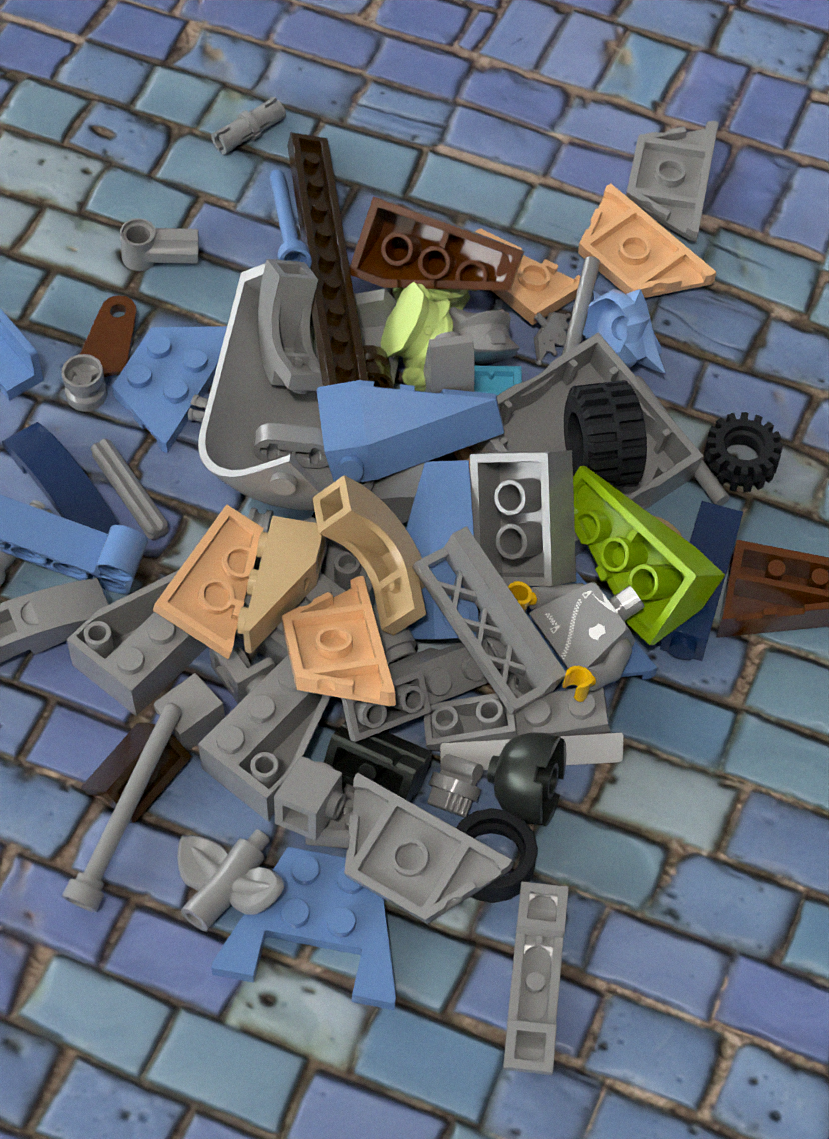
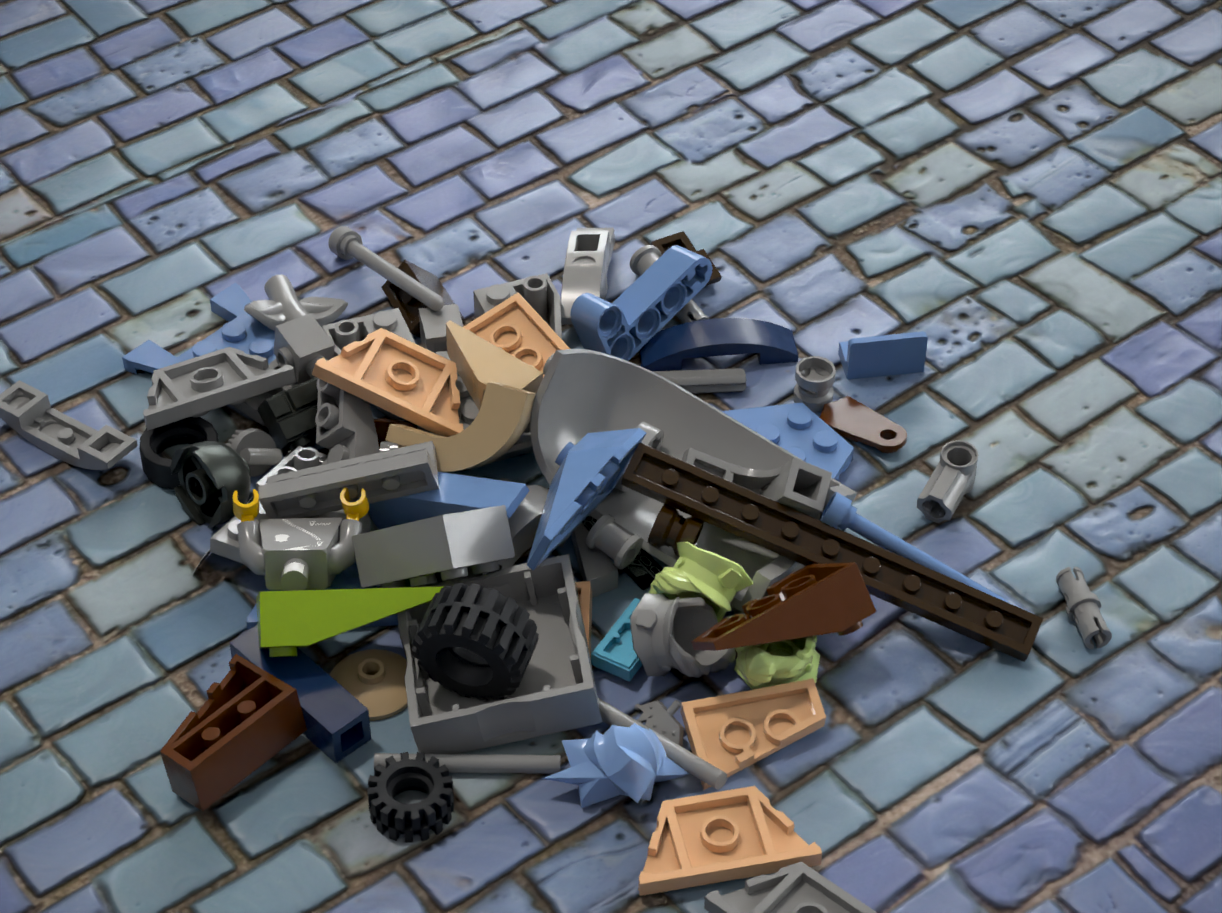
camera: 120 degrees right, 15 degrees down
light grey slope [423,331,474,393] -> none

